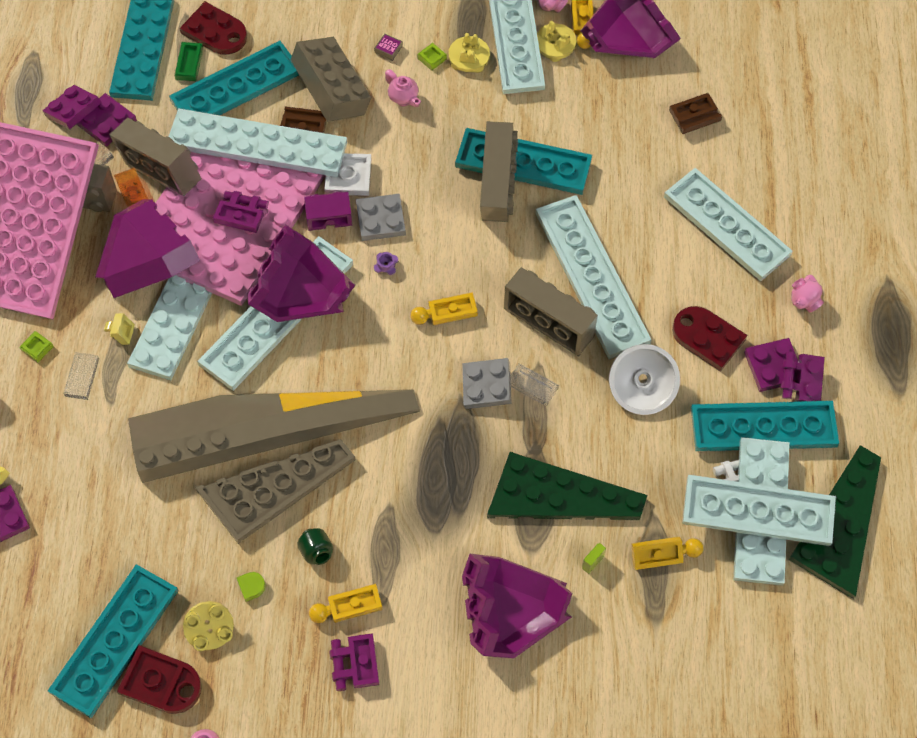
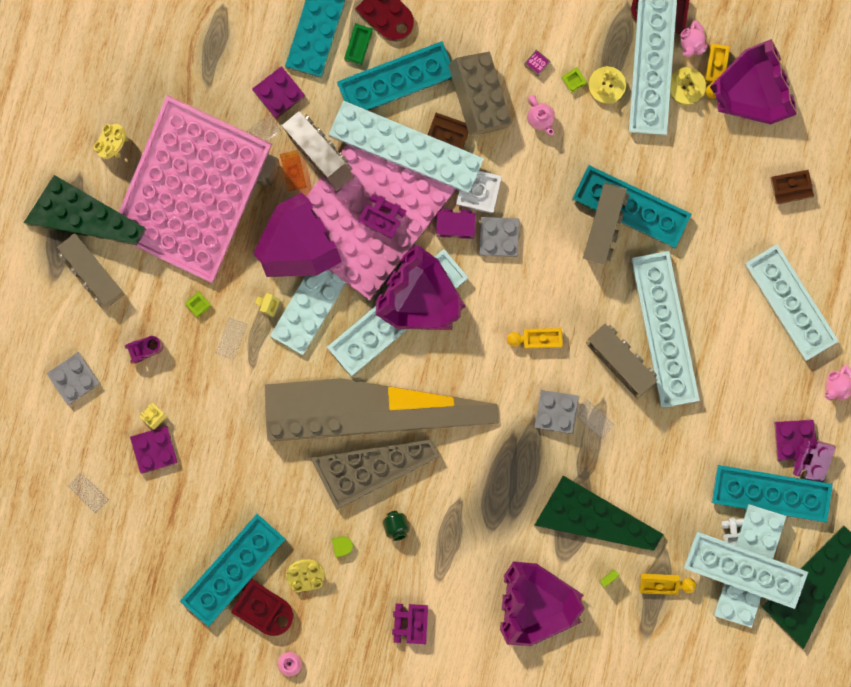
camera: 15 degrees right, 20 degrees up
magenta plate [42,85,101,130] -> none
yellow plate [309,584,383,623] -> none
medium lavender plate [374,252,398,275] -> none
white dish [609,344,680,415] -> none
dark red plate [672,306,748,372] -> none

